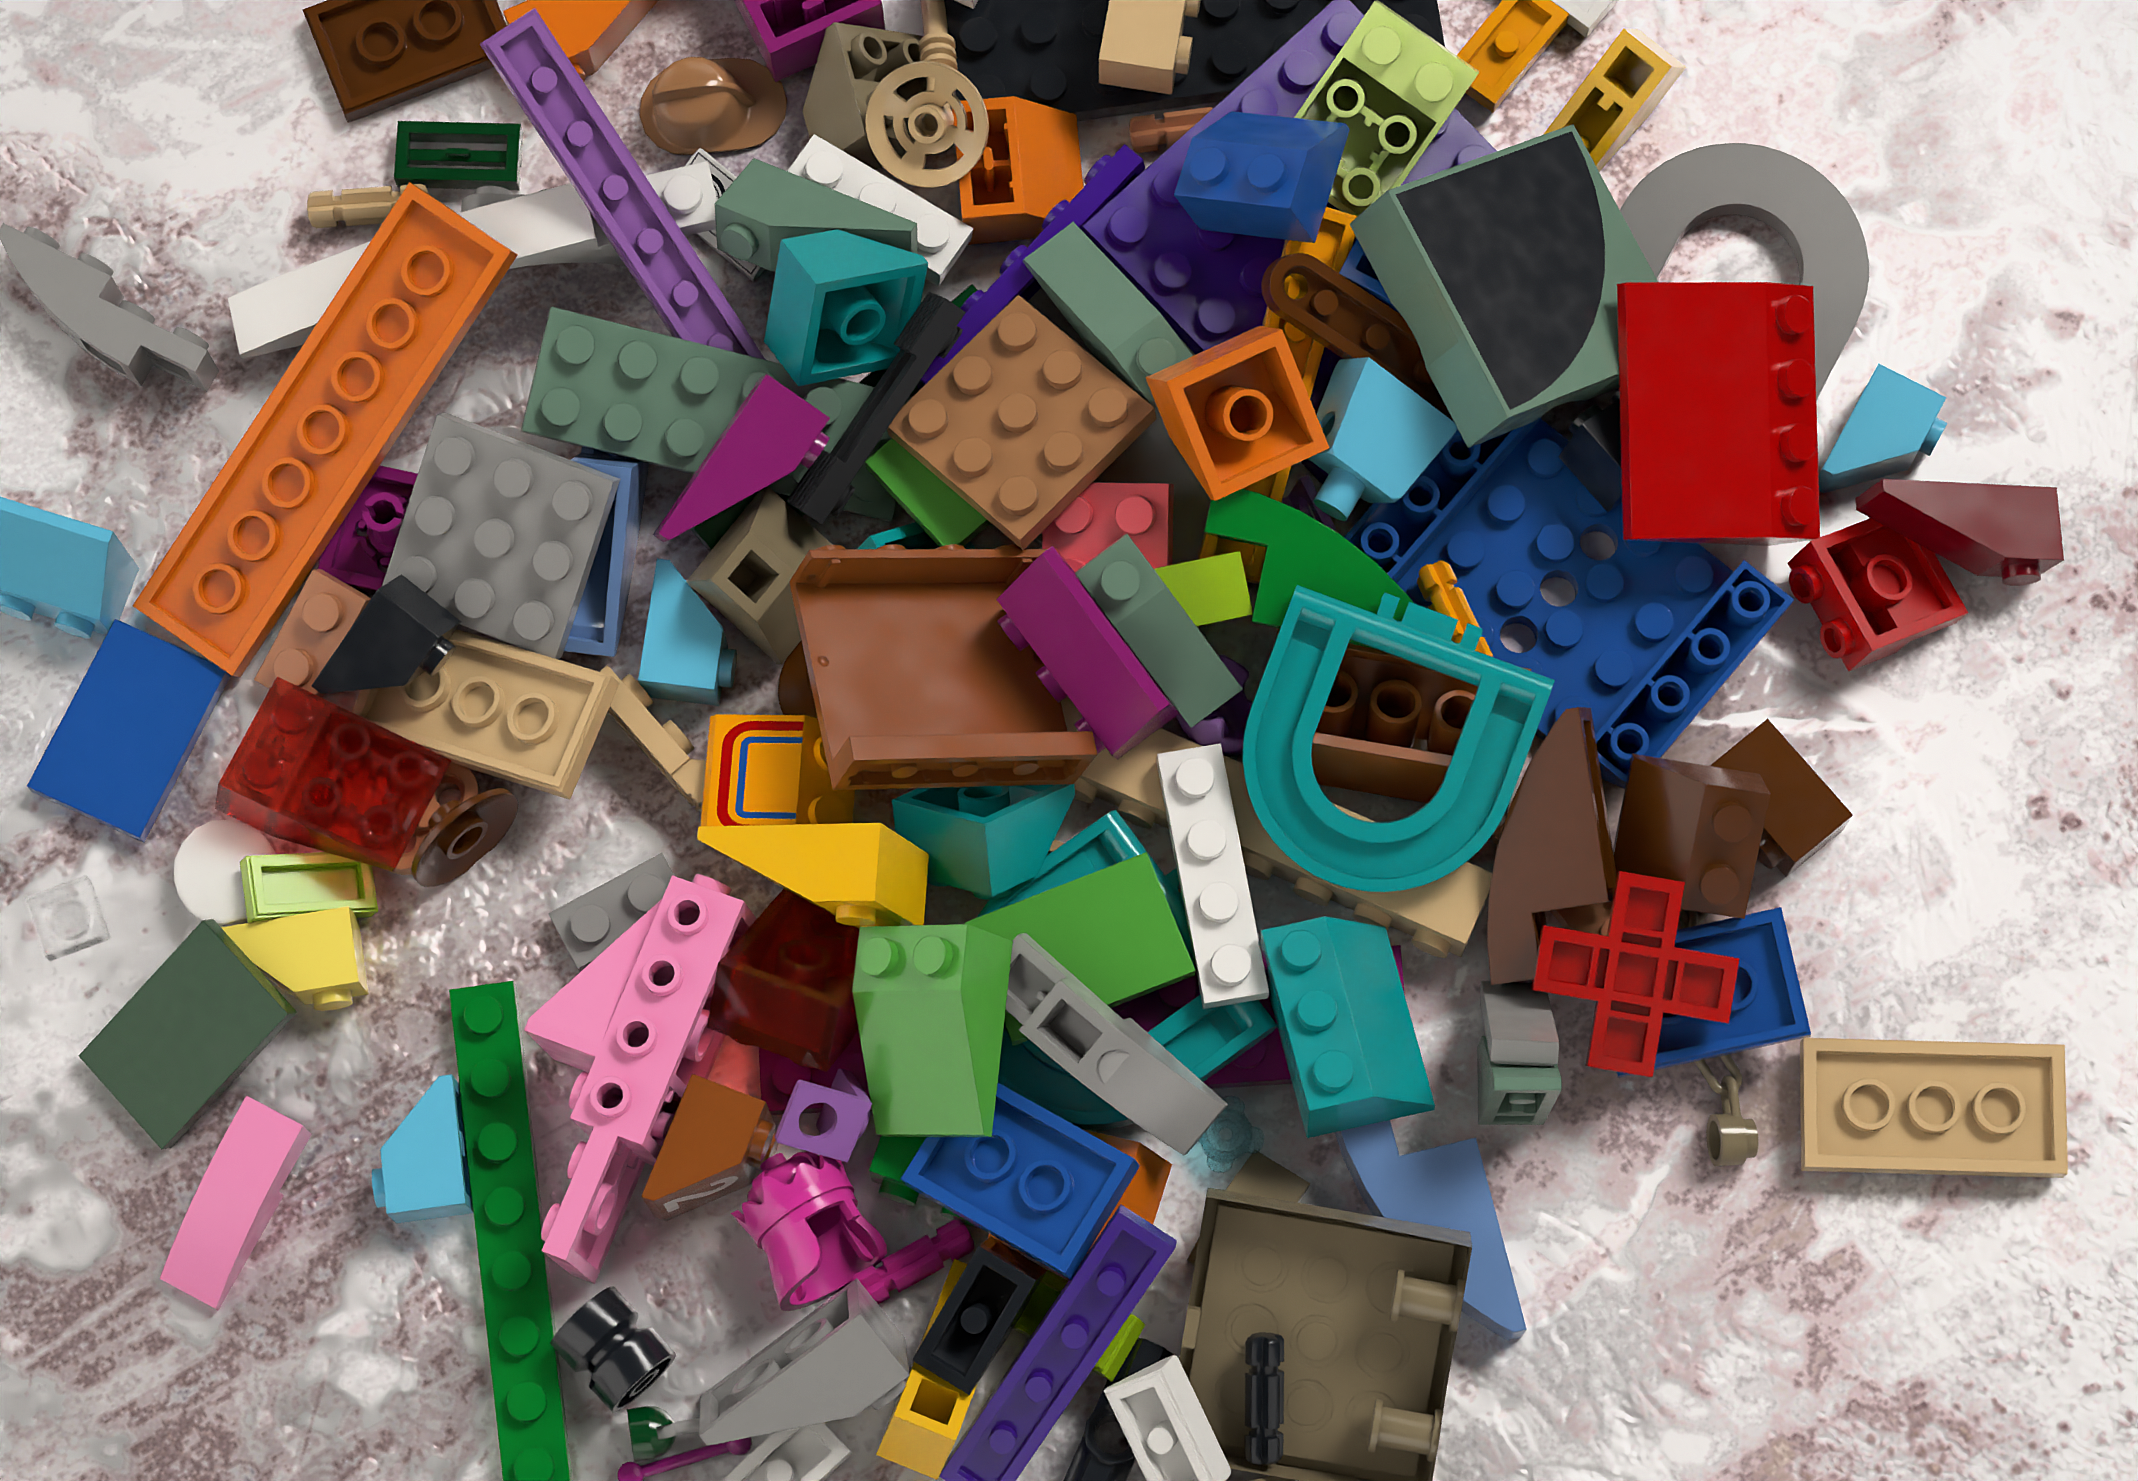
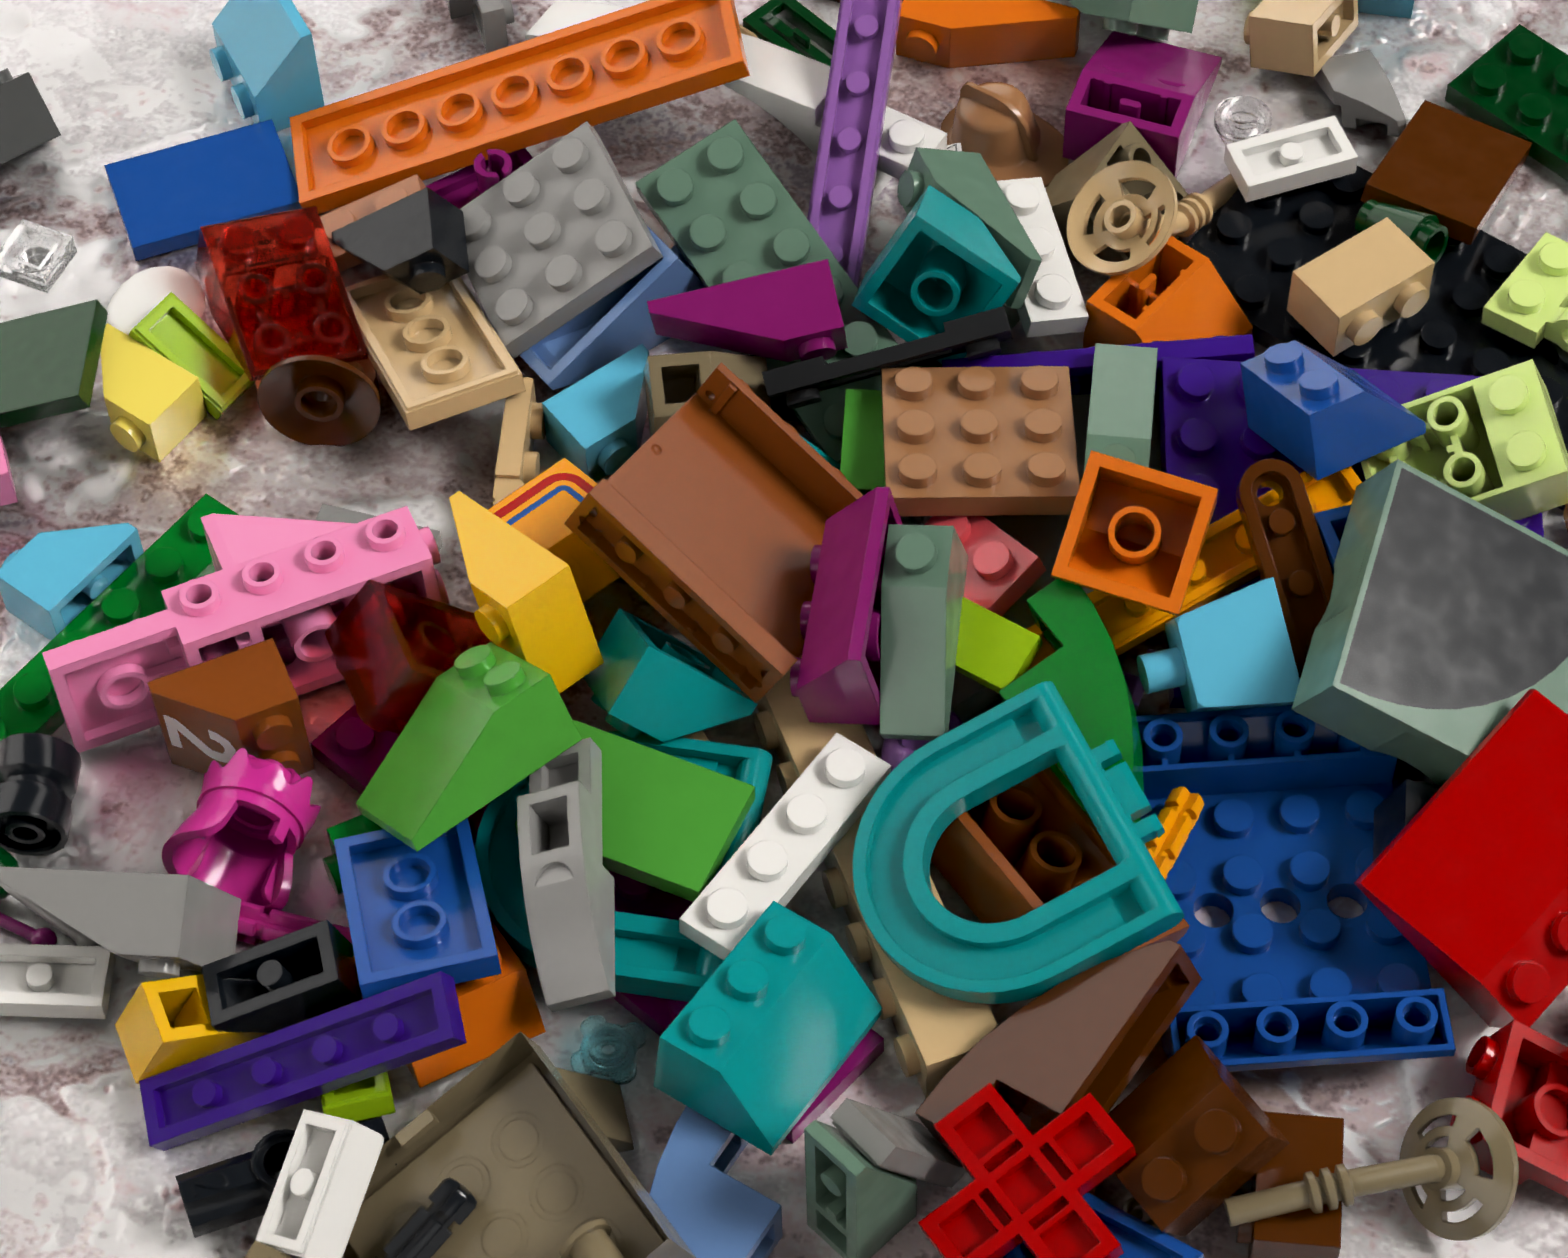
camera: 45 degrees right, 20 degrees down
medium lavender bracket [775,1068,872,1163] -> none
none -> dark tan dish [1223,1097,1519,1241]

